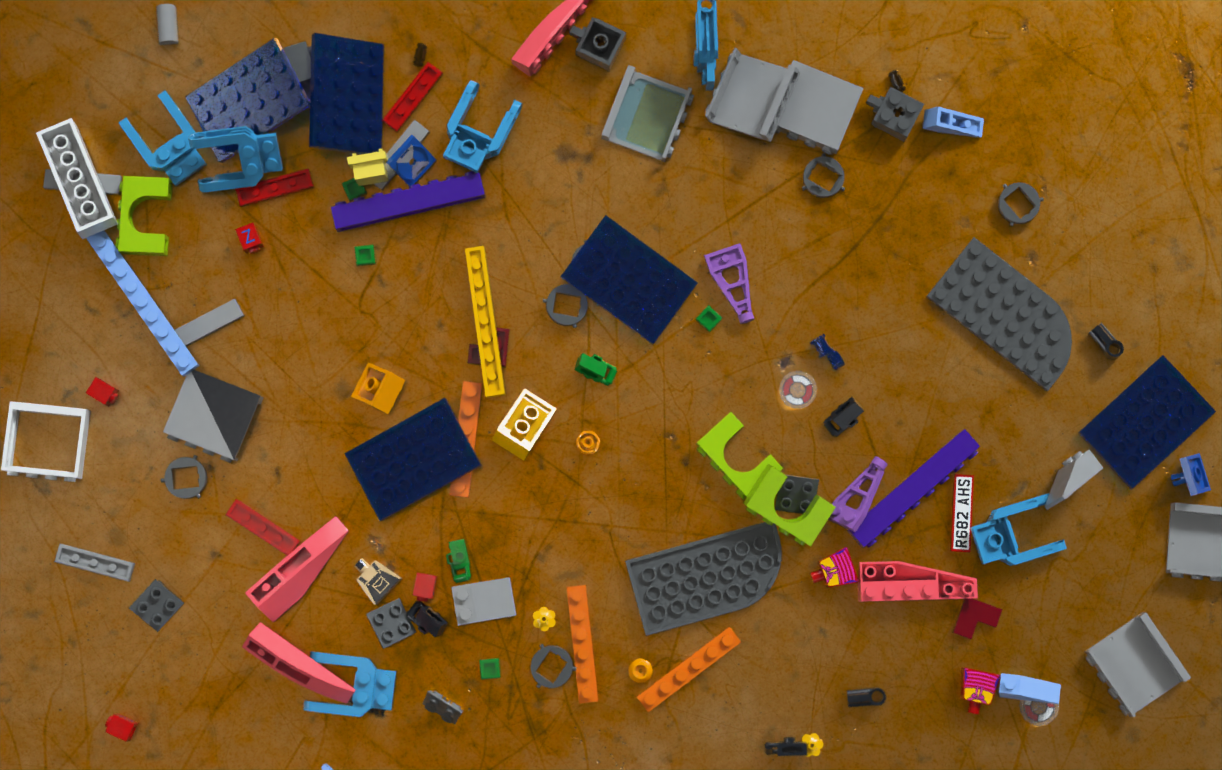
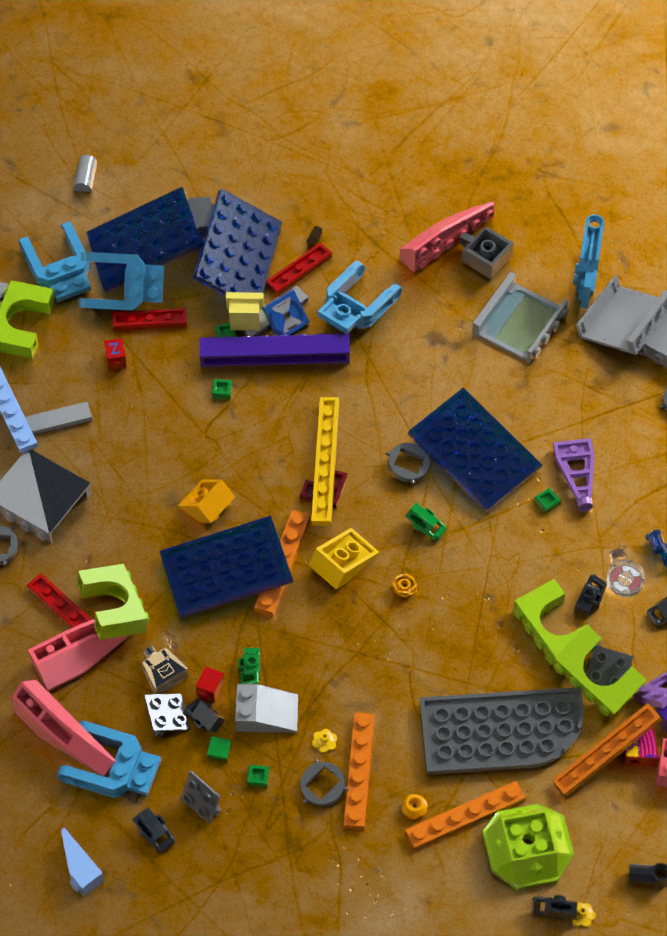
camera: 10 degrees right, 25 degrees down
none -> lime arch [77,564,149,640]
none -> black piece [132,807,175,853]
none -> green tile [207,736,232,761]
none -> lime piece [482,804,574,891]
none -> orange plate [552,703,662,797]
none -> black piece [574,574,607,617]

